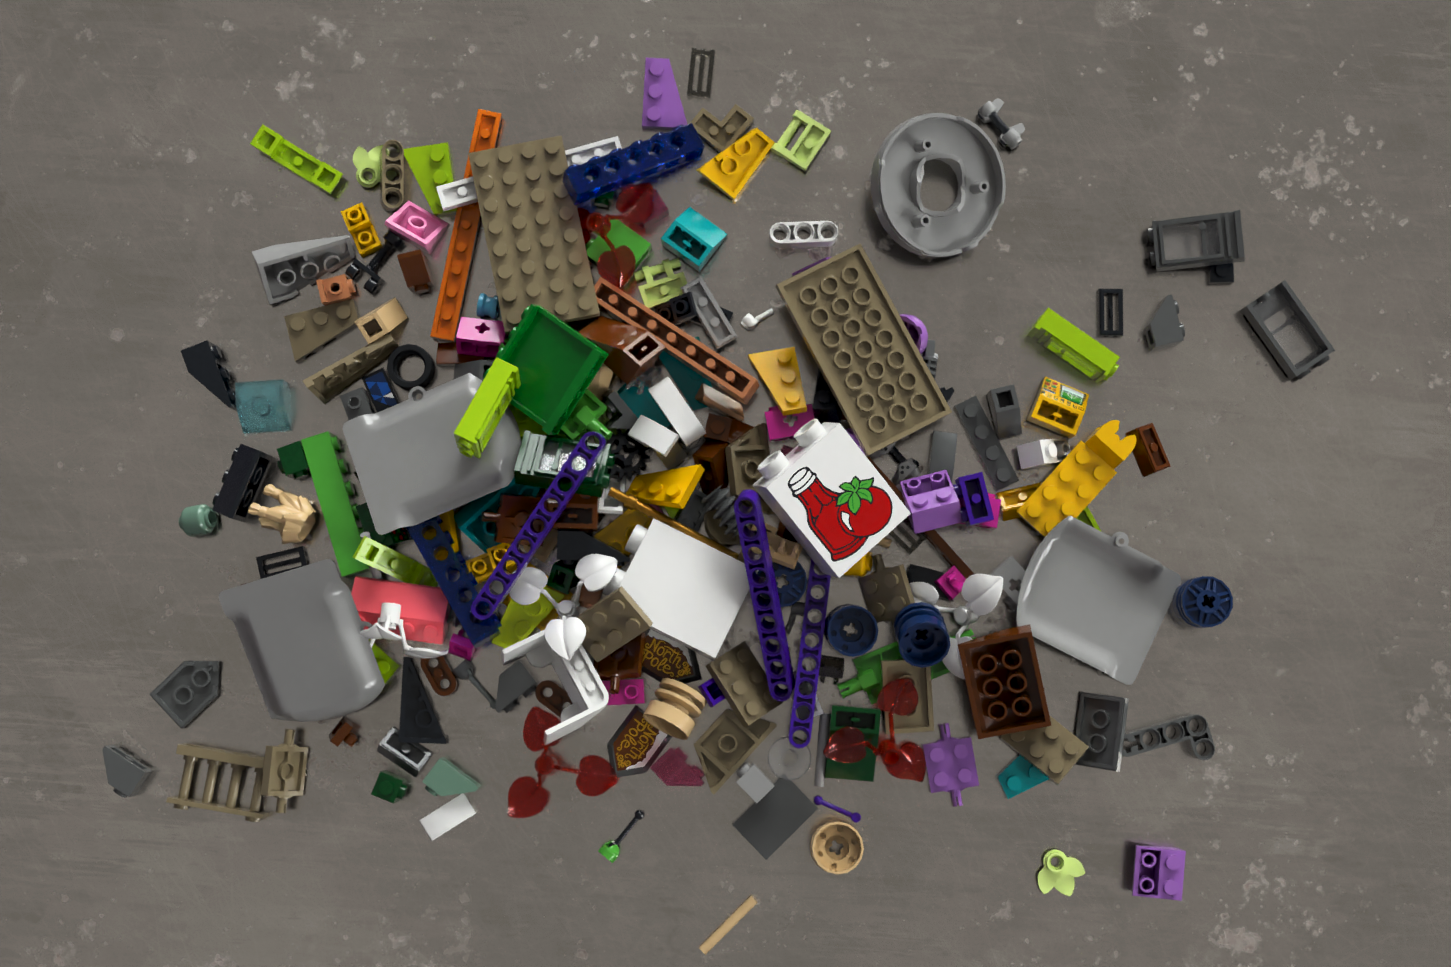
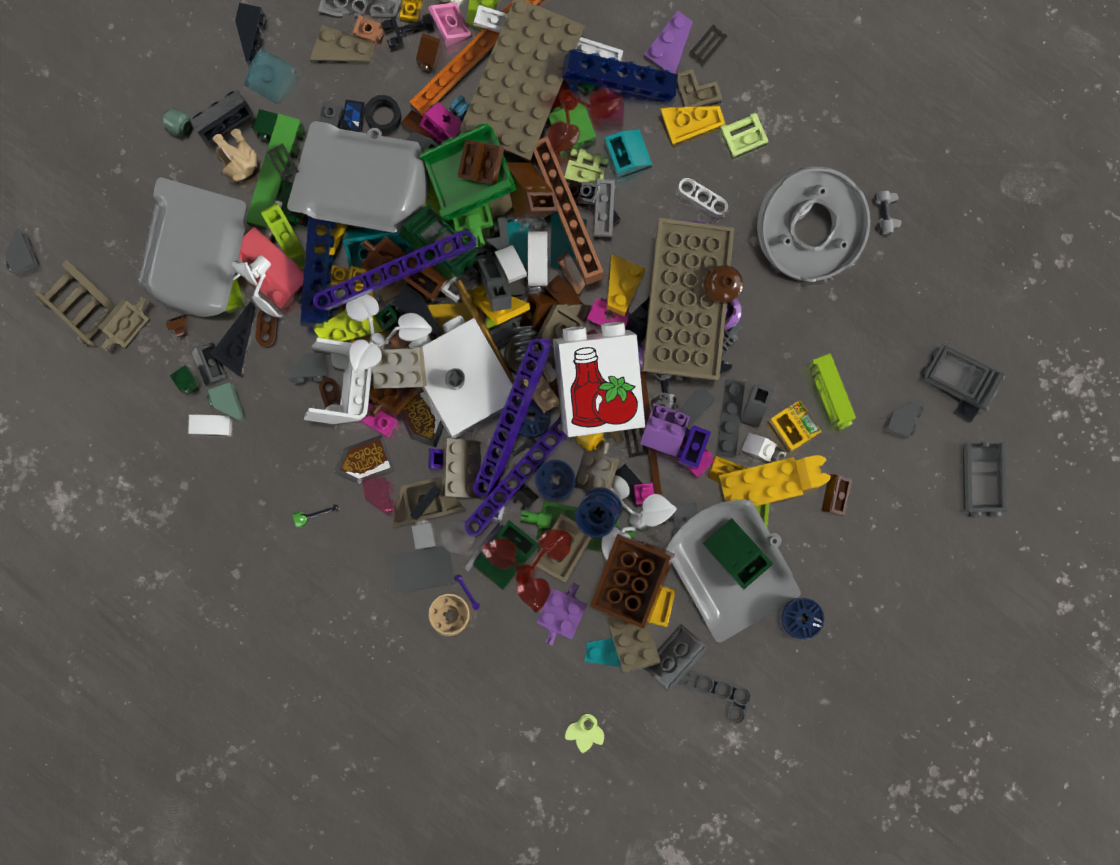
camera: 30 degrees right, 0 degrees up
dark grey tile [149,661,219,729] -> none
black tile [256,546,307,579] -> none
dark tan wing [303,333,399,404] -> none
tan slope [354,297,408,344] -> none
dark pink tile [448,629,476,661] -> none
hinge [452,659,496,709] -> none
lime door [454,357,521,459] -> none
clear red plant [508,707,618,818] -> none
tan wheel [643,678,707,740] -> none
tan bar [699,896,758,955] -> none
white hand [741,308,774,330] -> none
black tile [1098,289,1123,337] -> none
medium lavender slope [1132,845,1186,901] -> none
none -> clear smoke tile [266,143,299,181]
none -> black tile [410,485,440,520]
none -> flat silver wheel [445,368,465,390]
none -> reddish brown slope [457,139,504,185]
none -> dark grey slope [477,256,512,311]
none -> yellow tile [649,587,676,627]
none -> dark green slope [703,518,773,590]
none -> reddish brown cylinder [704,265,743,304]

